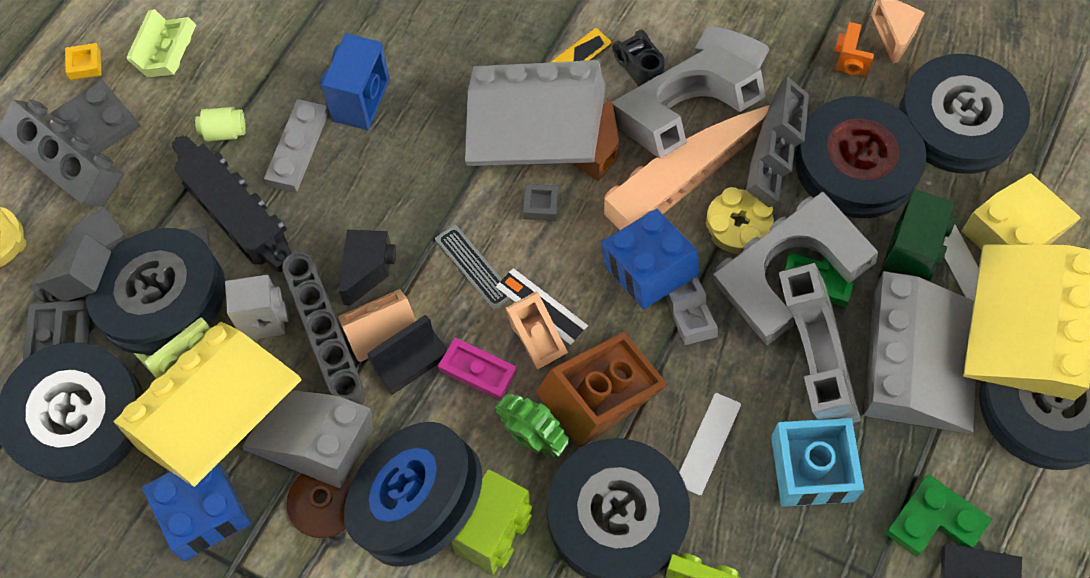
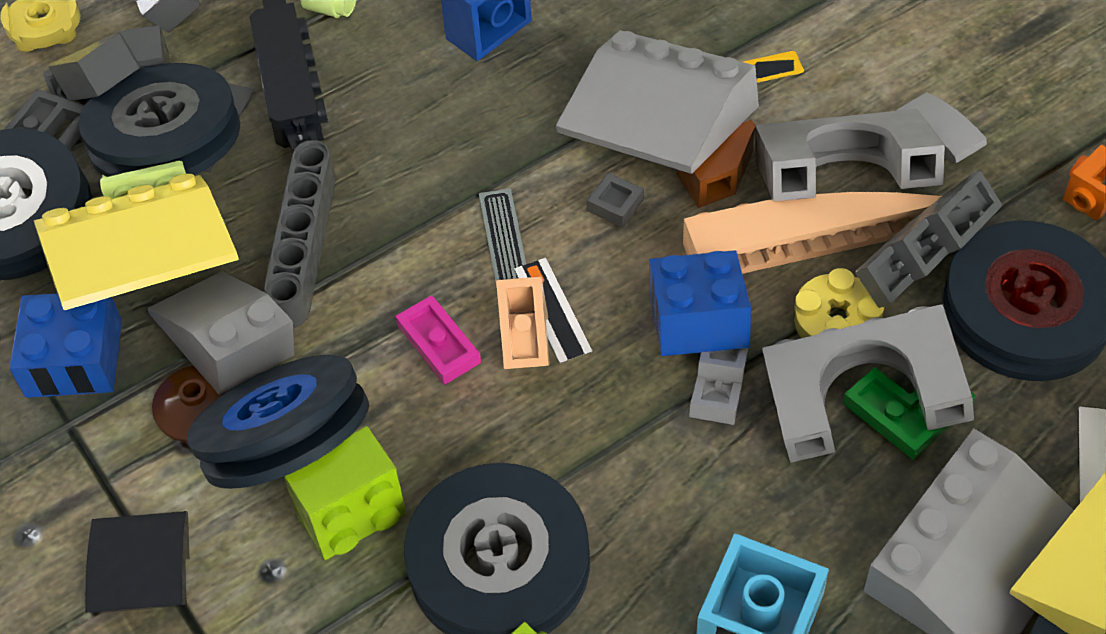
camera: 30 degrees right, 10 degrees down
light grey brick [225,275,289,340] -> none
light grey plate [264,99,329,192] -> none
light nougat panel [337,289,416,362] -> none
black slope [339,229,396,306] -> none
black panel [367,315,448,395] -> none
bright green gear [495,393,569,458] -> none
dark orange slope [535,332,668,448] -> none
black piece [612,29,664,87] -> none
white sticker [679,393,741,495] -> none
light grey arch [779,263,861,423] -> none
dark green brick [878,189,956,281] -> none

